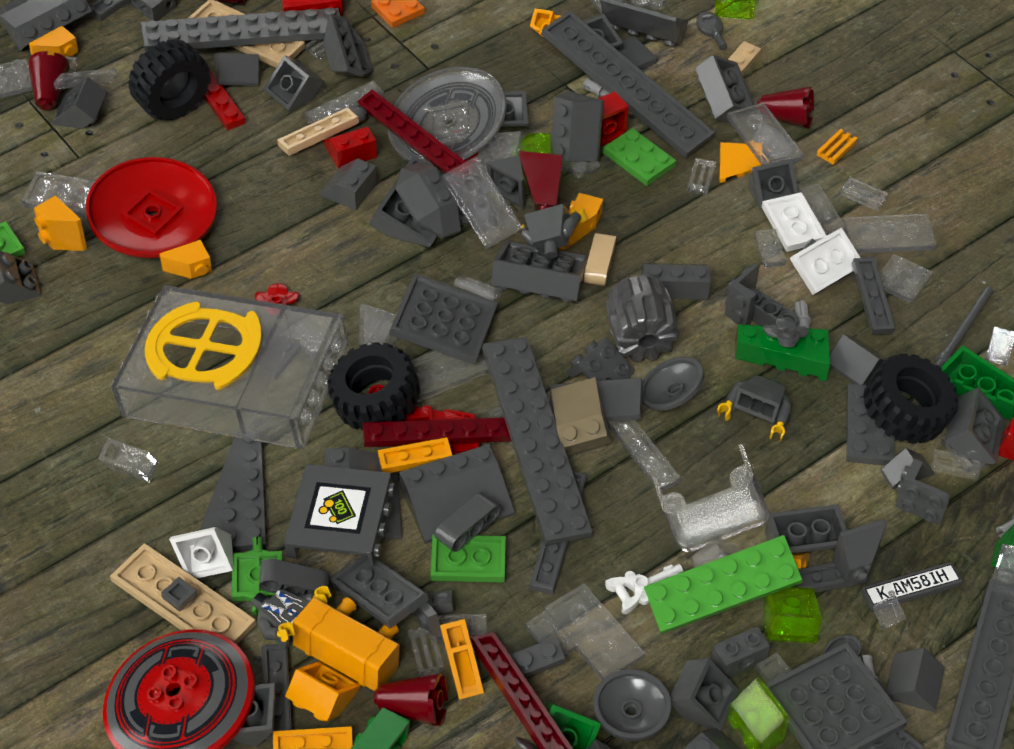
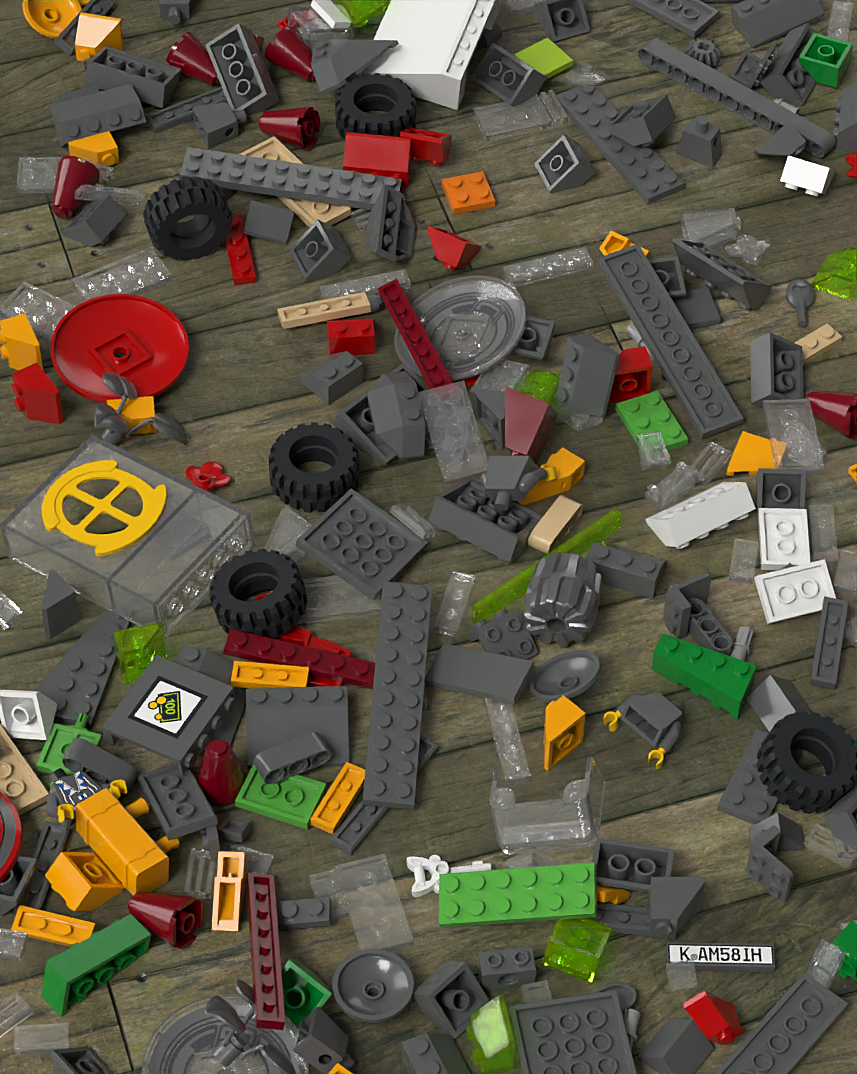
camera: 20 degrees right, 0 degrees up
dark tan slope [551,377,612,455] -> none
dark grey plate [762,317,808,347] -> none
none -> red slope [11,362,63,424]
none -> dark grey slope [41,570,79,639]
none -> clear plate [71,247,172,302]
none -> dark grey plant [94,371,187,446]
none -> clear neon green slope [113,622,166,685]
none -> dark red cone [196,739,247,807]
none -> black tyre [269,422,359,512]
none -> light orange plate [310,762,365,834]
none -> red slope [427,226,482,271]
none -> clear tile [433,570,476,637]
none -> clear neon green tile [471,508,622,624]
none -> clear plate [502,247,593,288]
none -> light orange slope [544,695,586,771]
none -> clear slope [637,431,671,471]
none -> clear hinge [644,461,697,511]
none -> white slope [645,482,756,549]
none -> red slope [683,991,744,1045]

